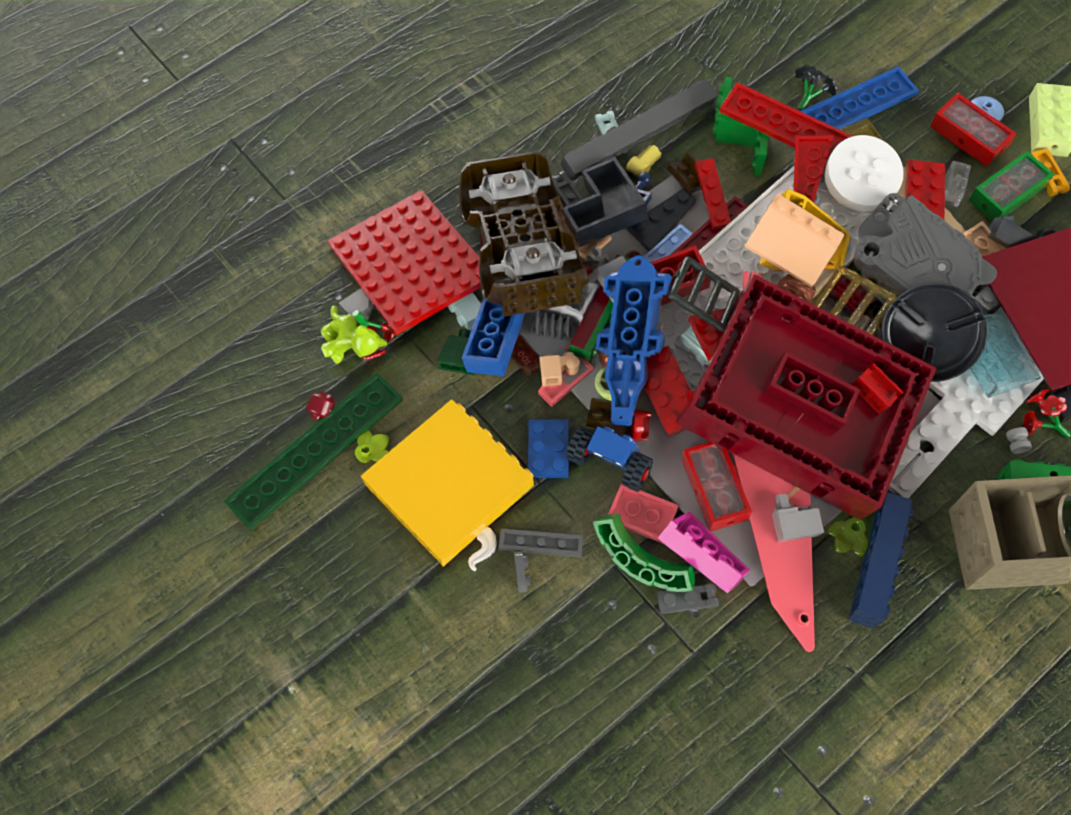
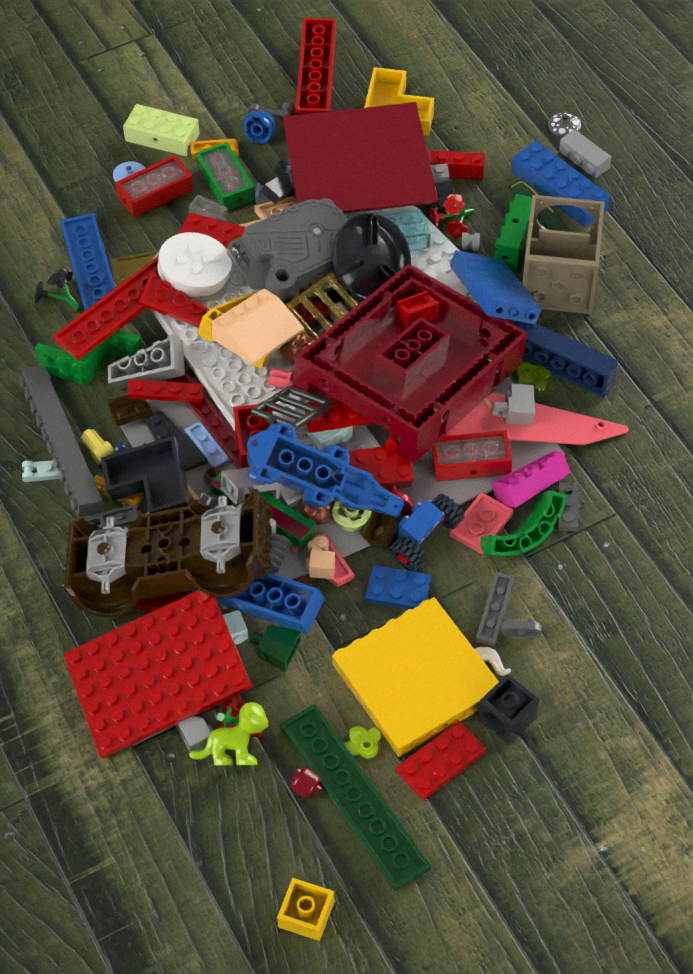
camera: 80 degrees left, 10 degrees down
none -> light grey wedge [108,334,185,390]
none -> yellow brick [277,878,335,941]
none -> red plate [395,720,486,801]
none -> blue brick [450,250,542,324]
none -> black brick [478,674,540,745]

